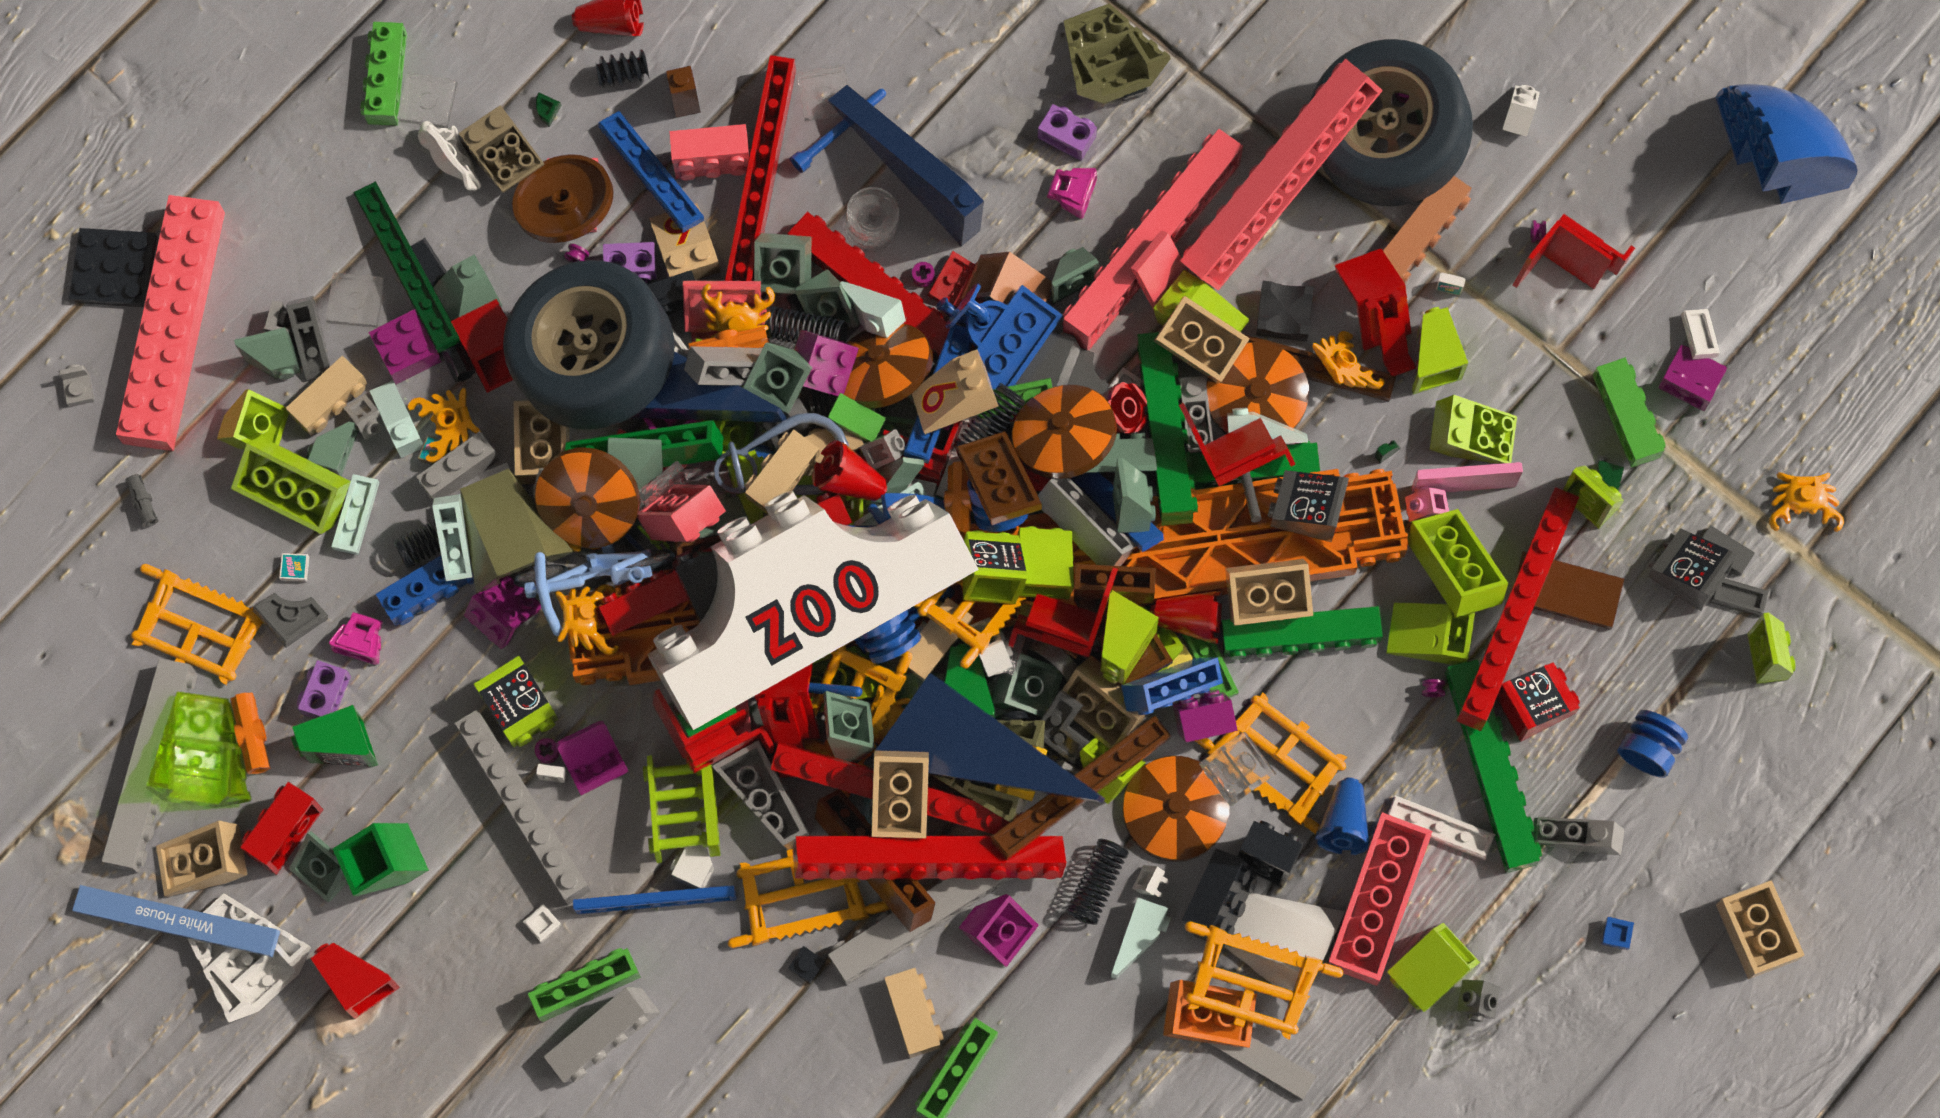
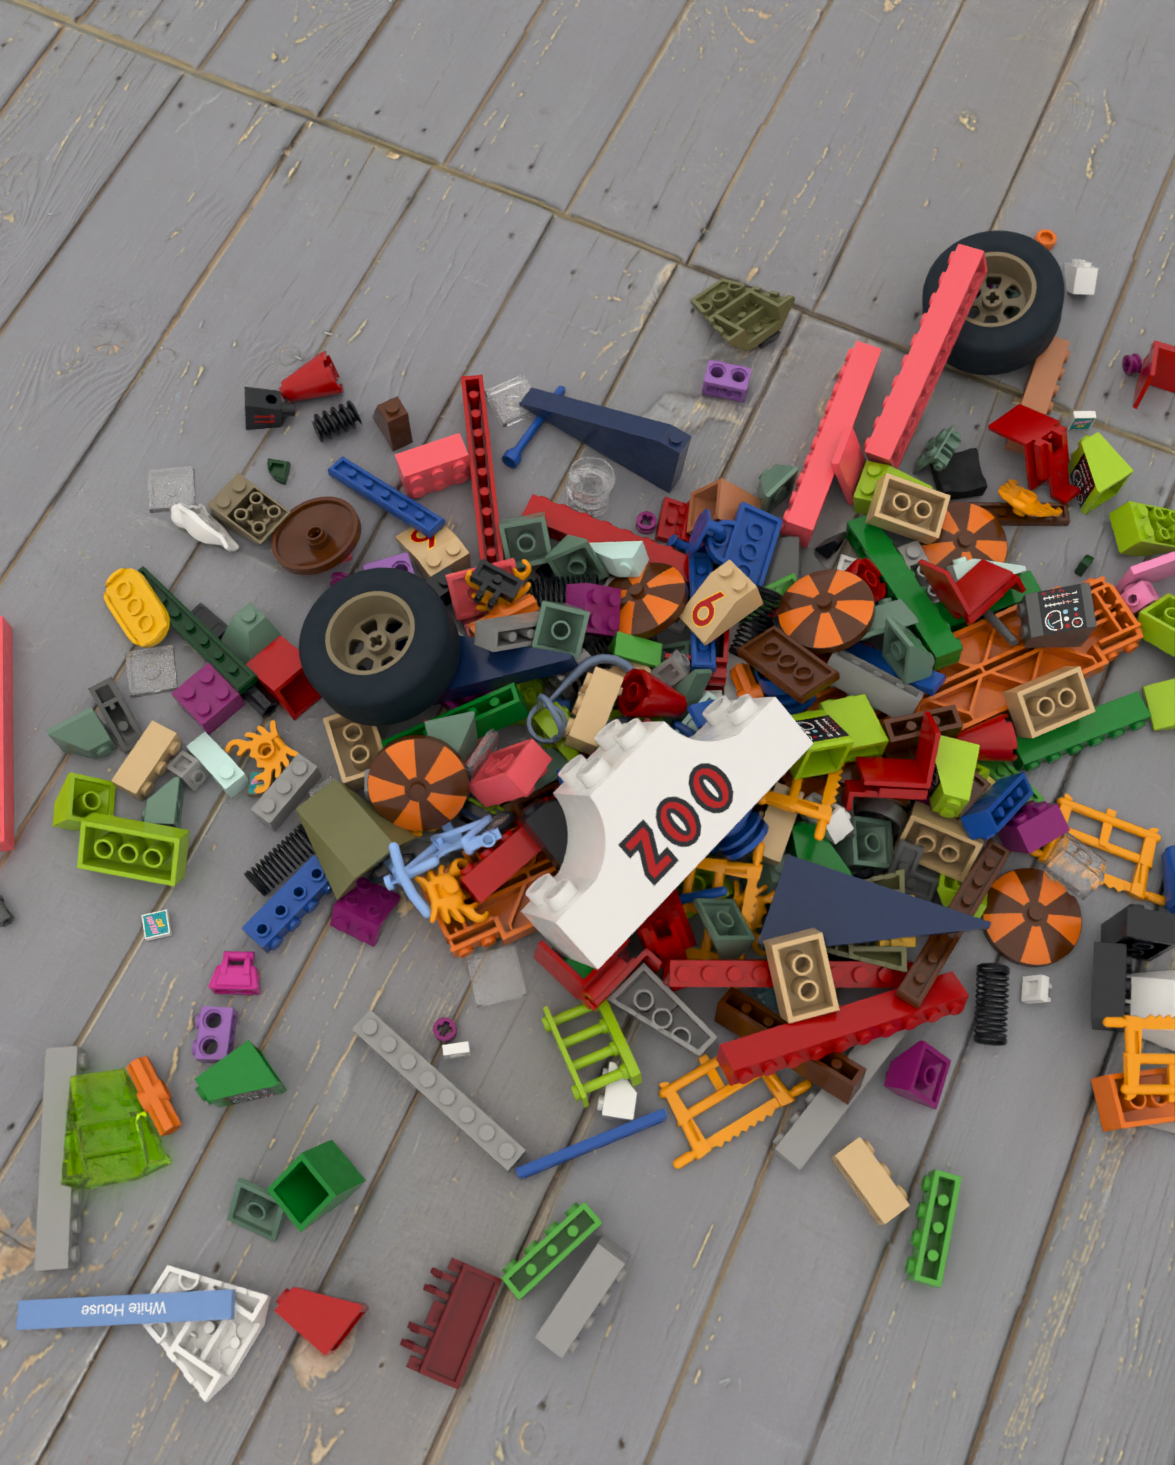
camera: 20 degrees left, 5 degrees down
light orange piece [131,564,266,686] -> none
tan slope [156,821,247,897] -> none
red brick [240,781,324,875] -> none
dark grey tile [253,593,328,648] -> none
light grey bracket [264,300,294,341] -> none
light aqua plate [331,474,379,555] -> none
bright green brick [360,22,407,126] -> none
light aqua slope [432,494,472,581] -> none
slope [474,656,558,748] -> none
white tile [523,904,562,943] -> none
magenta bracket [556,721,629,795] -> none
black plate [788,946,826,984] -> none
dark pink piece [1047,168,1097,219] -> none
light aqua slope [1111,898,1171,979] -> none
none -> yellow tile [104,568,170,648]
none -> black torso [245,387,295,430]
none -> dark red hinge [400,1257,502,1390]
none -> black hinge [470,559,524,611]
none -> black slope [815,531,847,559]
none -> sand green hinge [912,424,961,475]
none -> orange tile [1034,229,1057,250]

